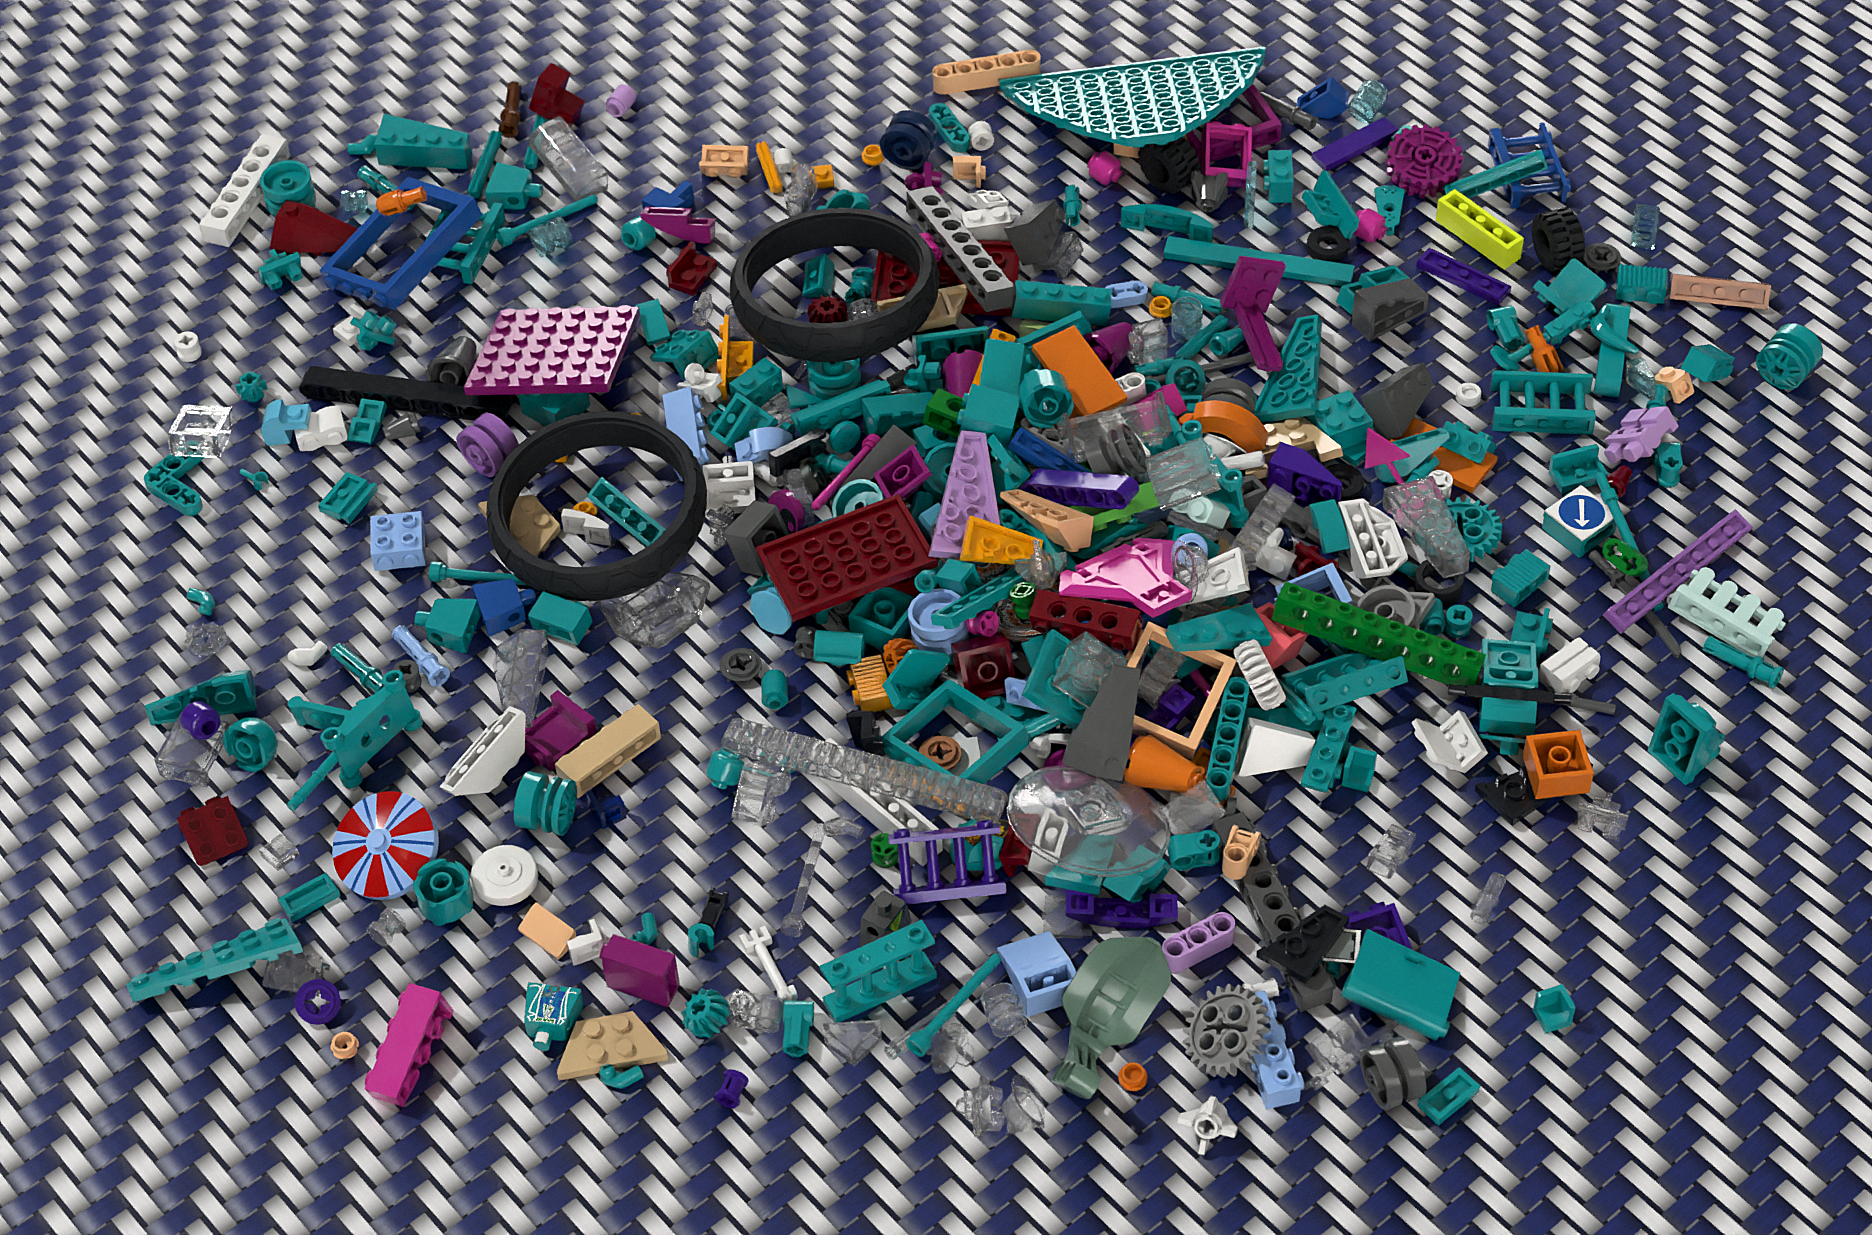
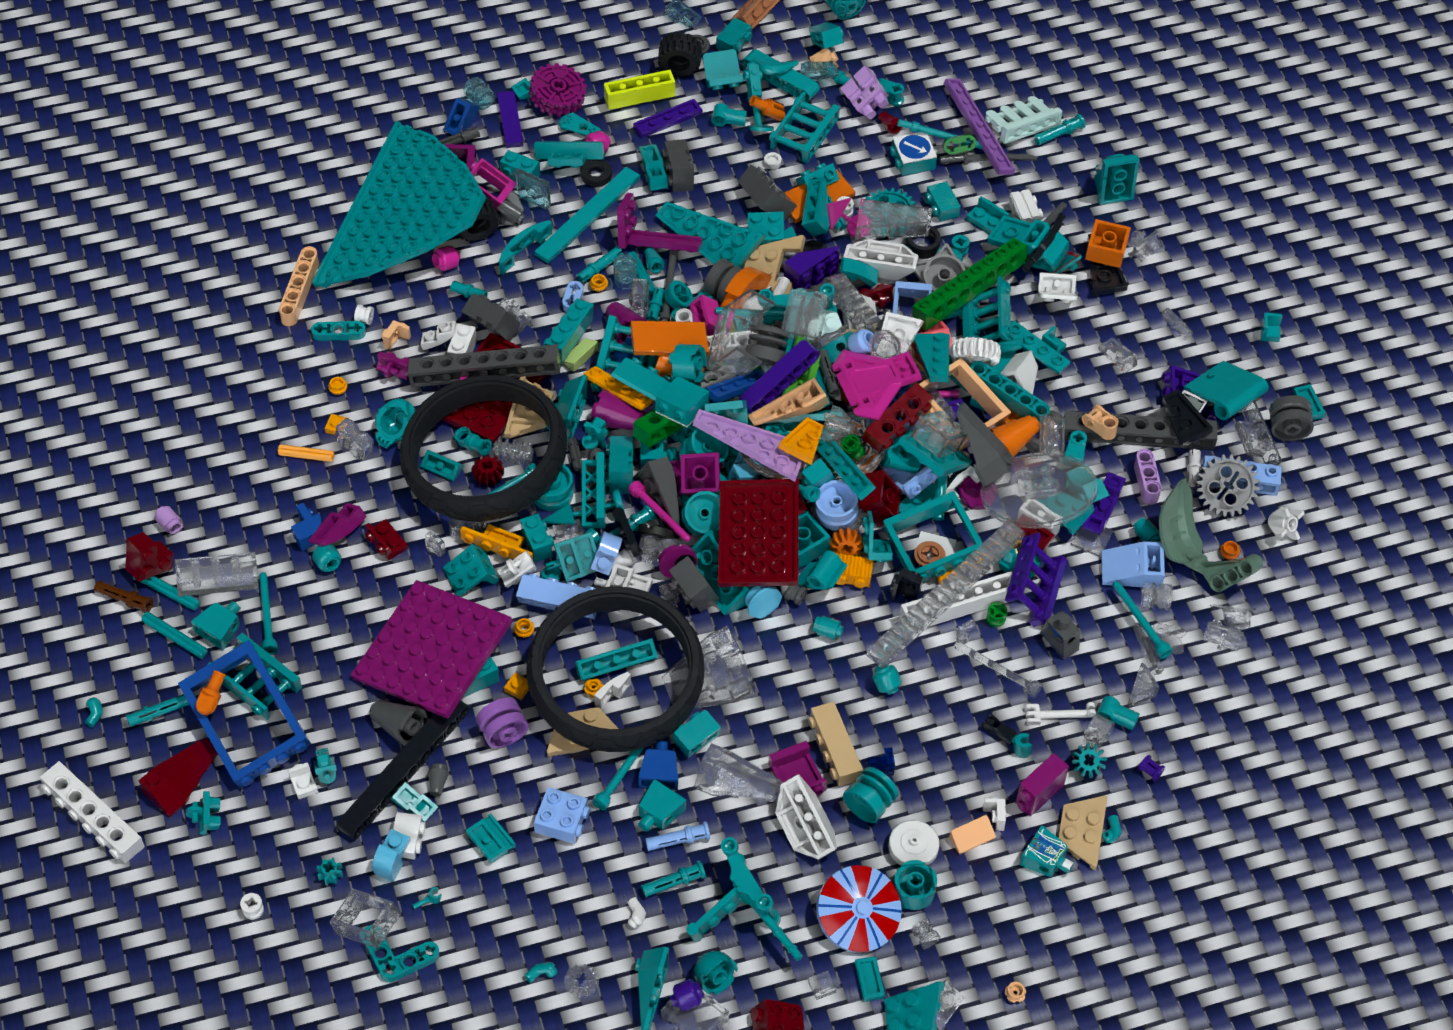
camera: 70 degrees left, 5 degrees up
teal wheel [260,160,316,216] -> none
dark purple gear [295,979,341,1025] -> none
clear light blue wheel [341,189,368,213] -> none
dark pink wedge [364,983,454,1107] -> none
teal wedge [374,114,472,169] -> none
dark grey wheel [393,660,422,693] -> none
clear light blue wheel [529,216,572,257] -> none
teal arm [630,913,658,946] -> none
teal slope [635,299,671,346] -> none
light nougat bracket [699,145,749,178] -> none
dark grey gear [720,648,762,684] -> none
clear brick [731,759,792,827] -> none
white hose [774,148,793,174] -> none
teal fence [820,920,937,1024] -> none
dark blue wheel [880,110,938,170] -> none
teal piece [1444,149,1548,199] -> none
blue fence [1488,122,1571,209] -> none
teal bracket [1548,444,1609,494] -> none

